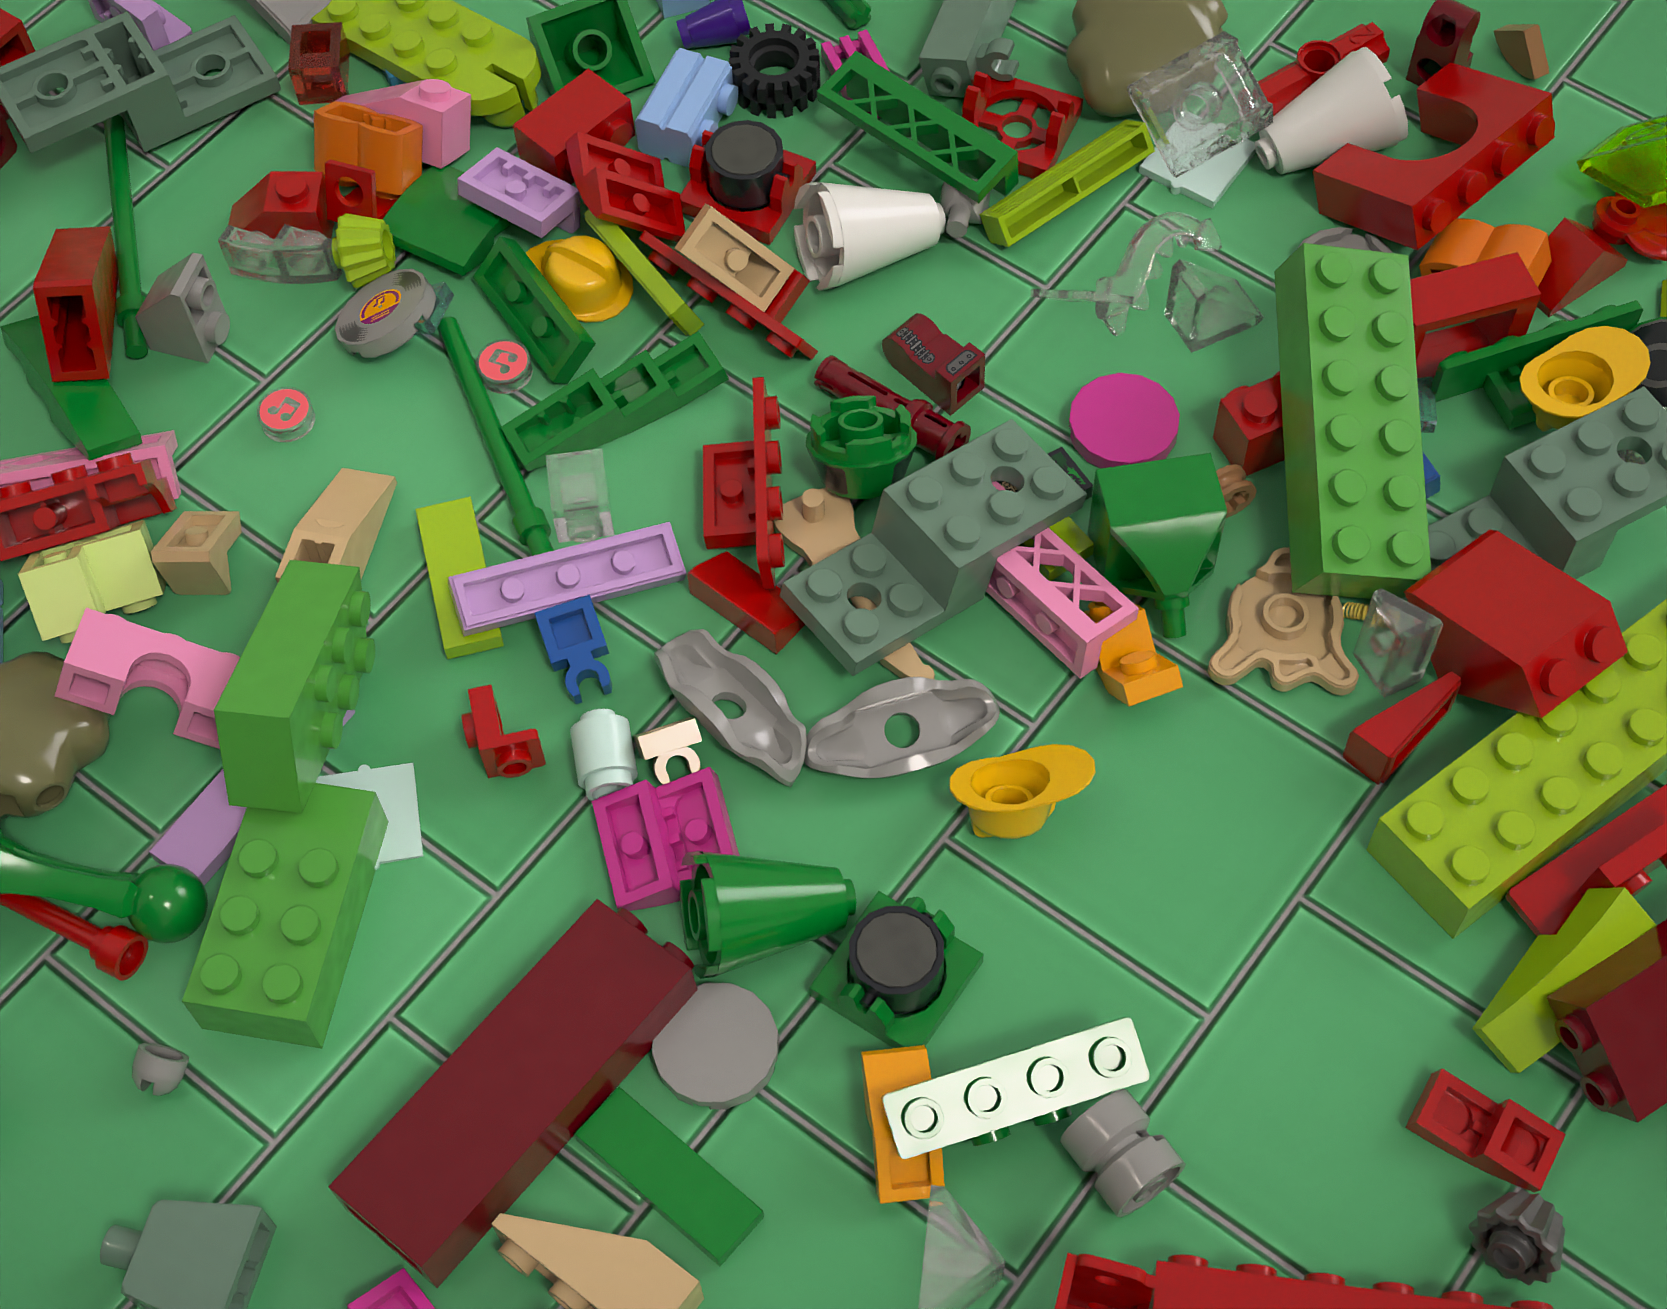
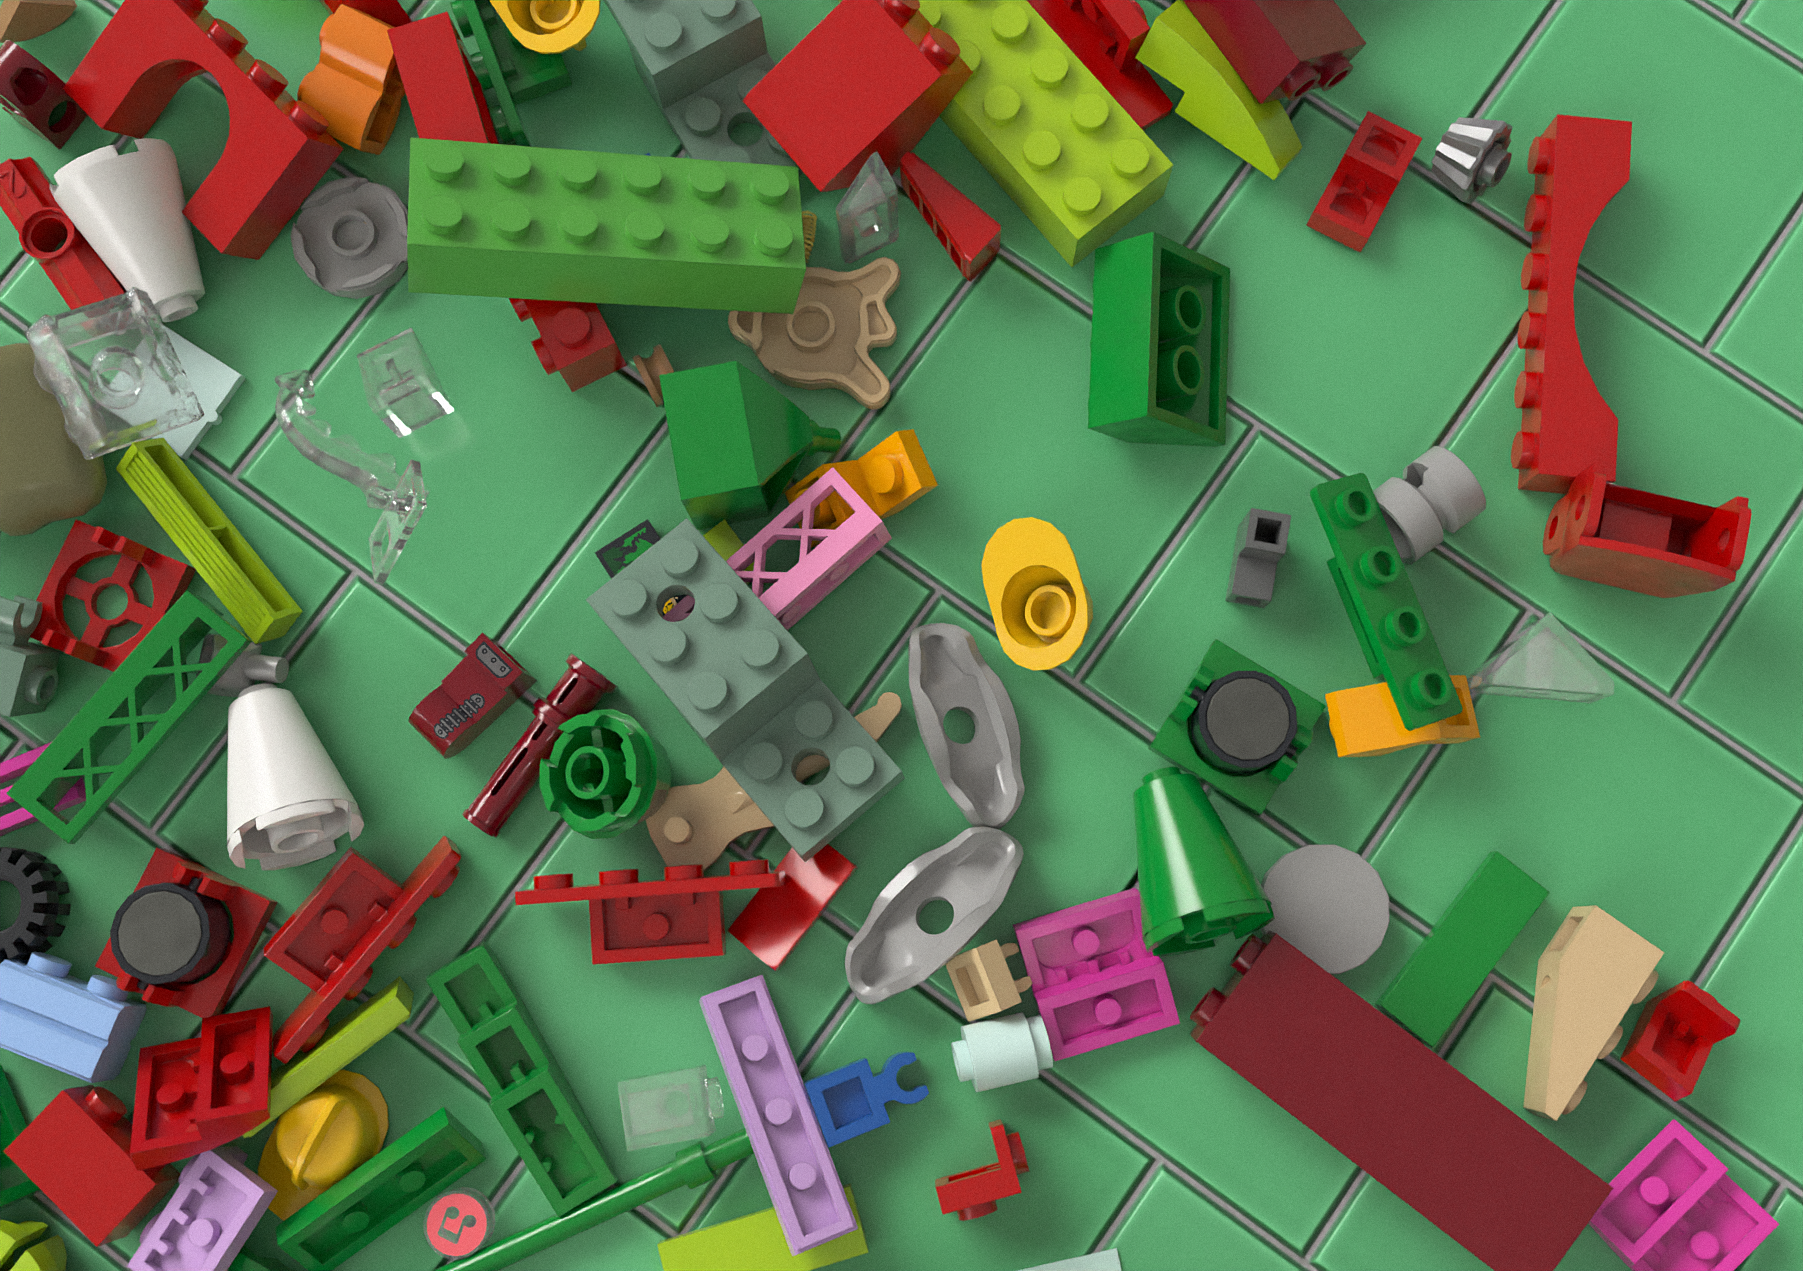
camera: 90 degrees left, 20 degrees up
tan slope [674,203,795,312] -> none
dark pink tile [1069,373,1180,468] -> none
none -> green slope [1088,231,1230,447]
none -> dark grey piece [1225,508,1291,608]

